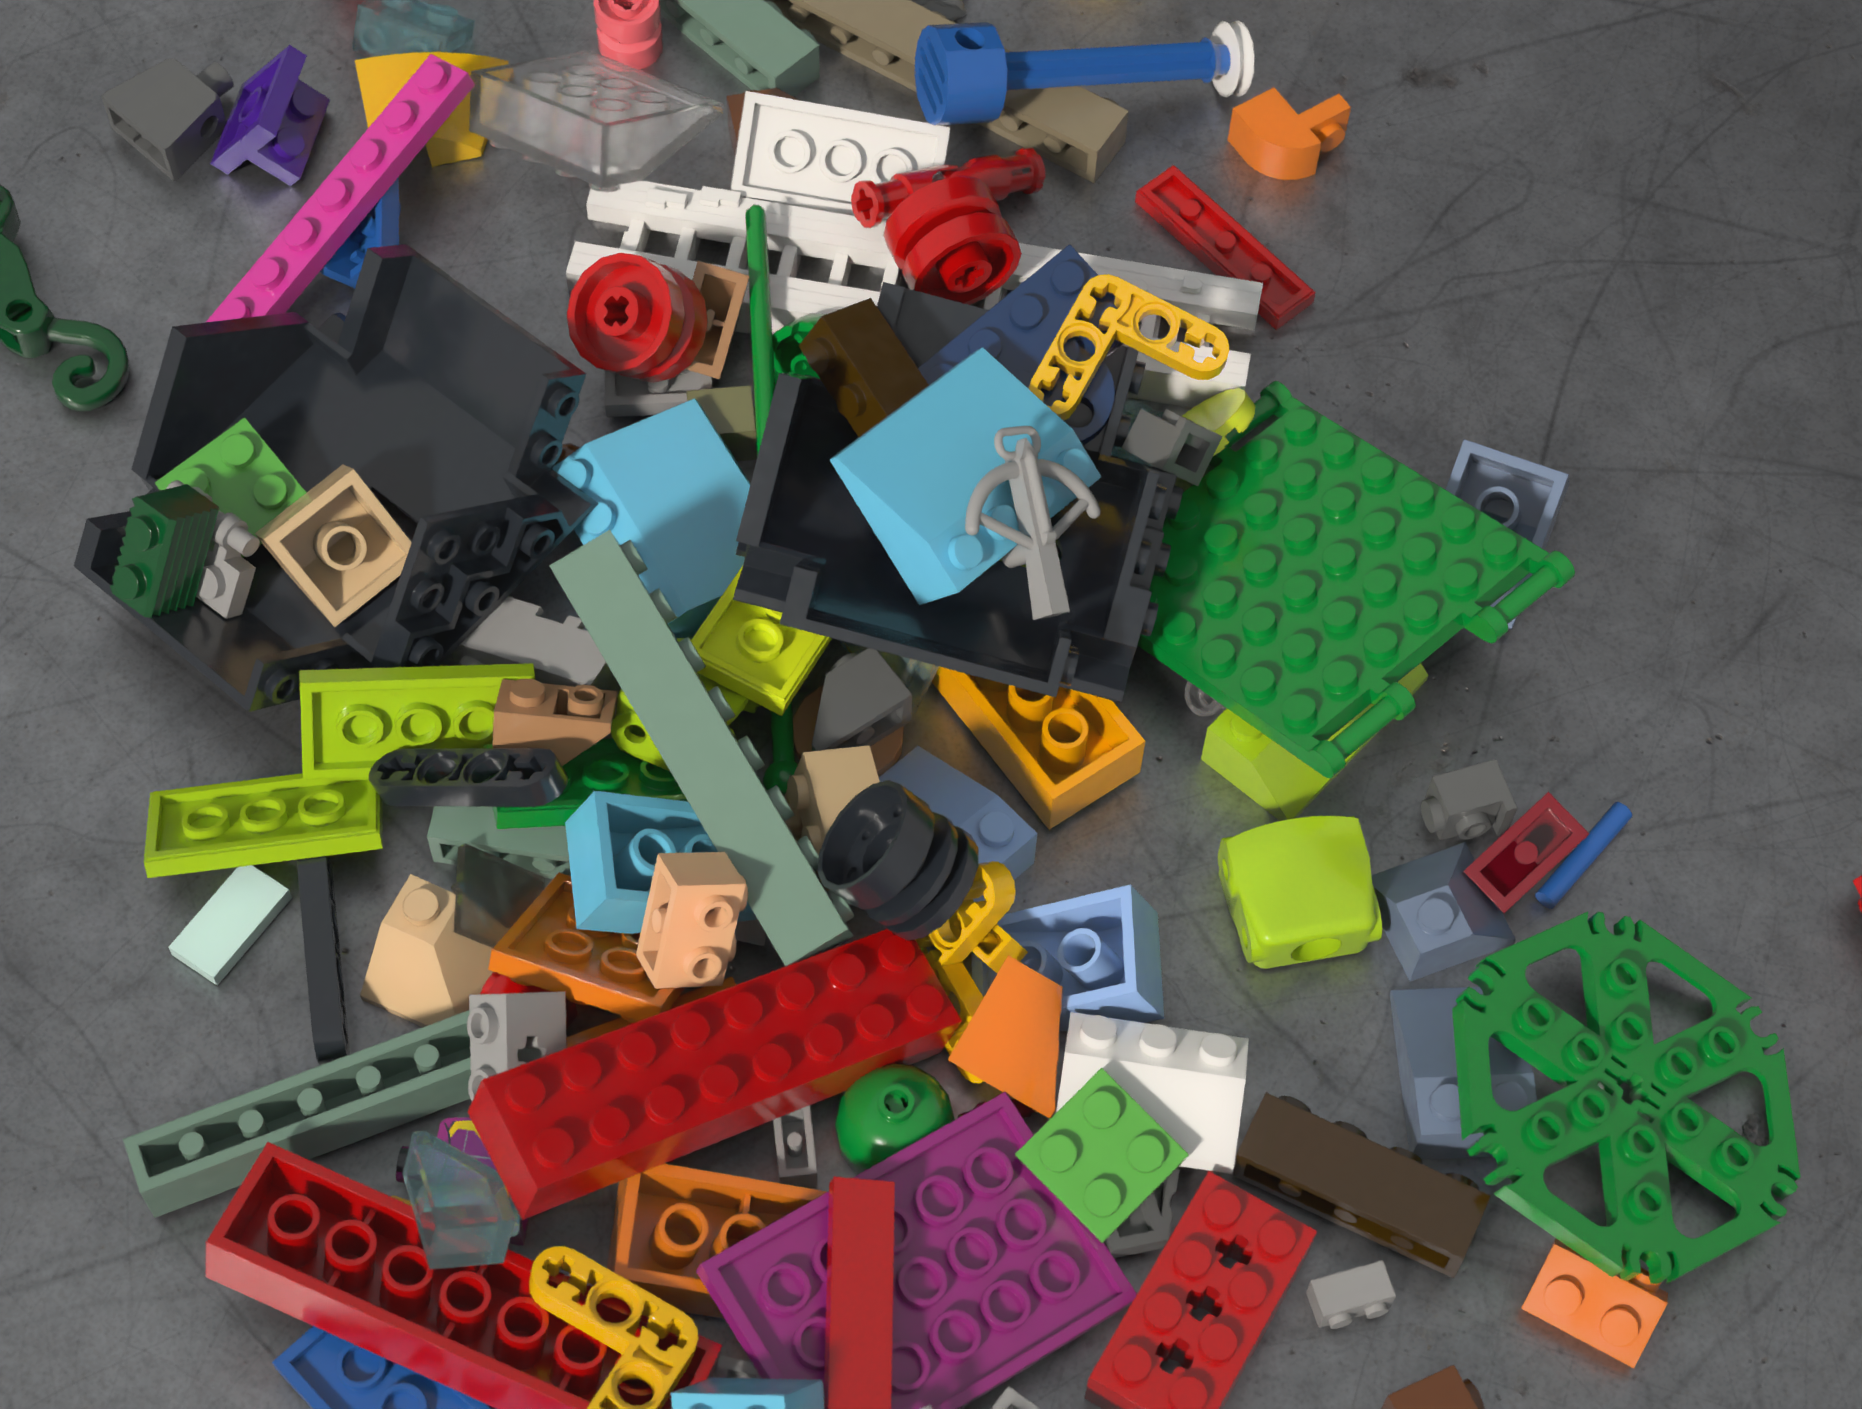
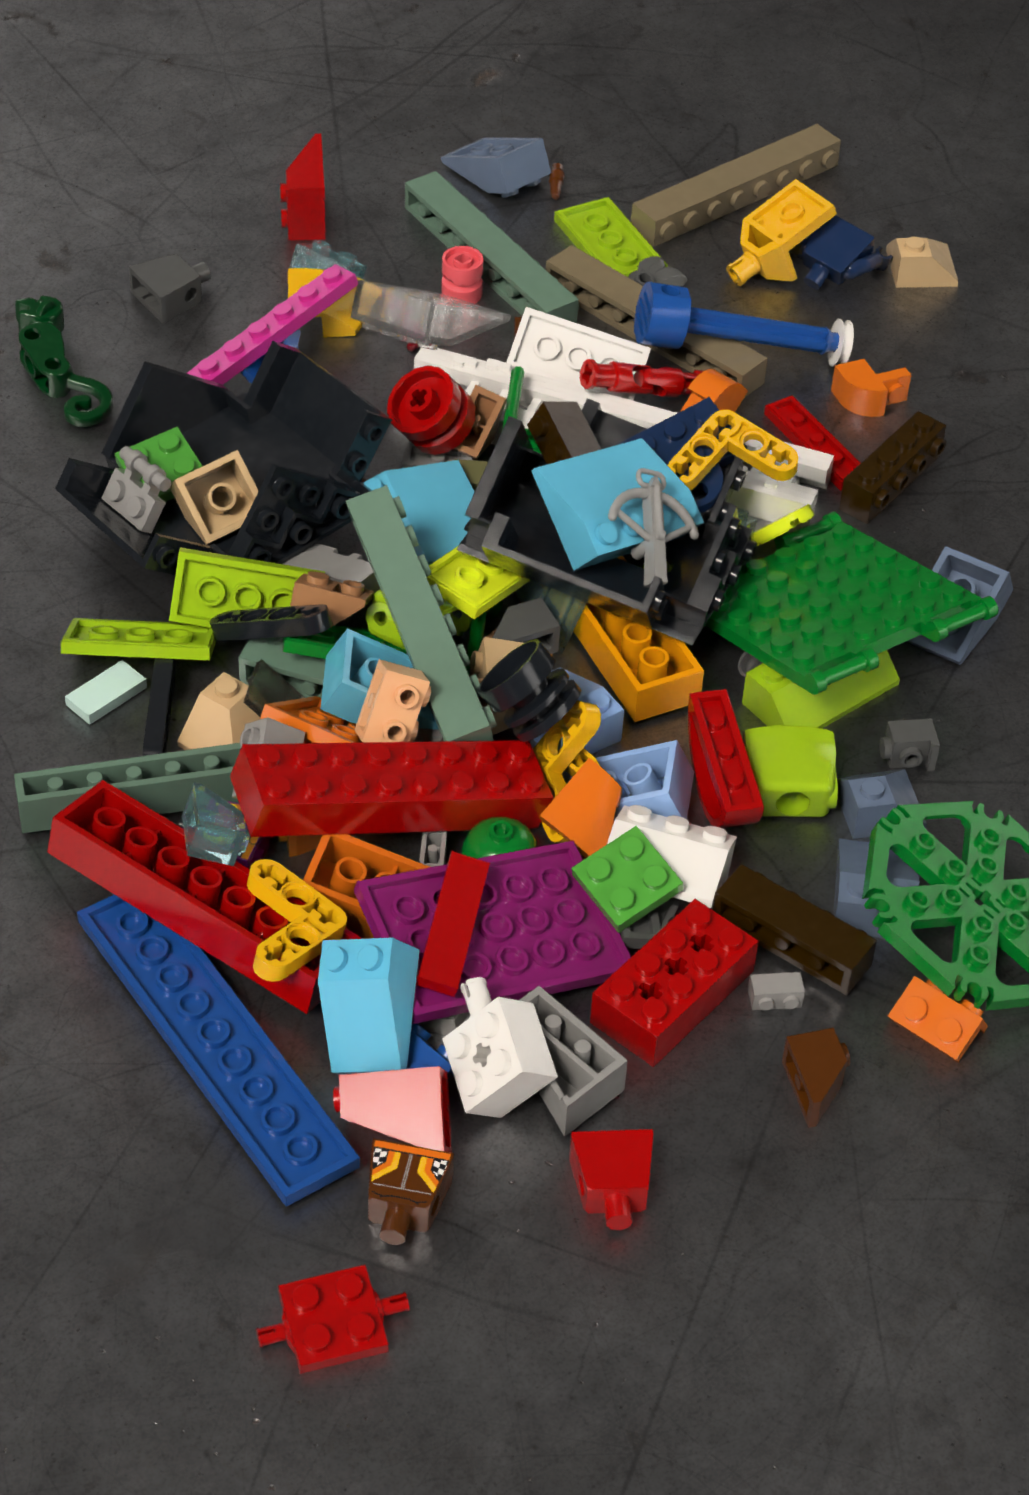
camera: 10 degrees right, 15 degrees down
dark green brick [110,484,219,618] -> none
dark purple bracket [210,45,330,186] -> none
red wheel [883,176,1022,305] -> none
dark grey brick [1122,409,1223,486] -> none
dark red slope [1464,792,1589,913] -> none
blue piece [1535,802,1633,909] -> none
none -> orange brick [680,368,748,412]
none -> red window [688,689,764,828]
none -> dark brown brick [839,411,946,524]

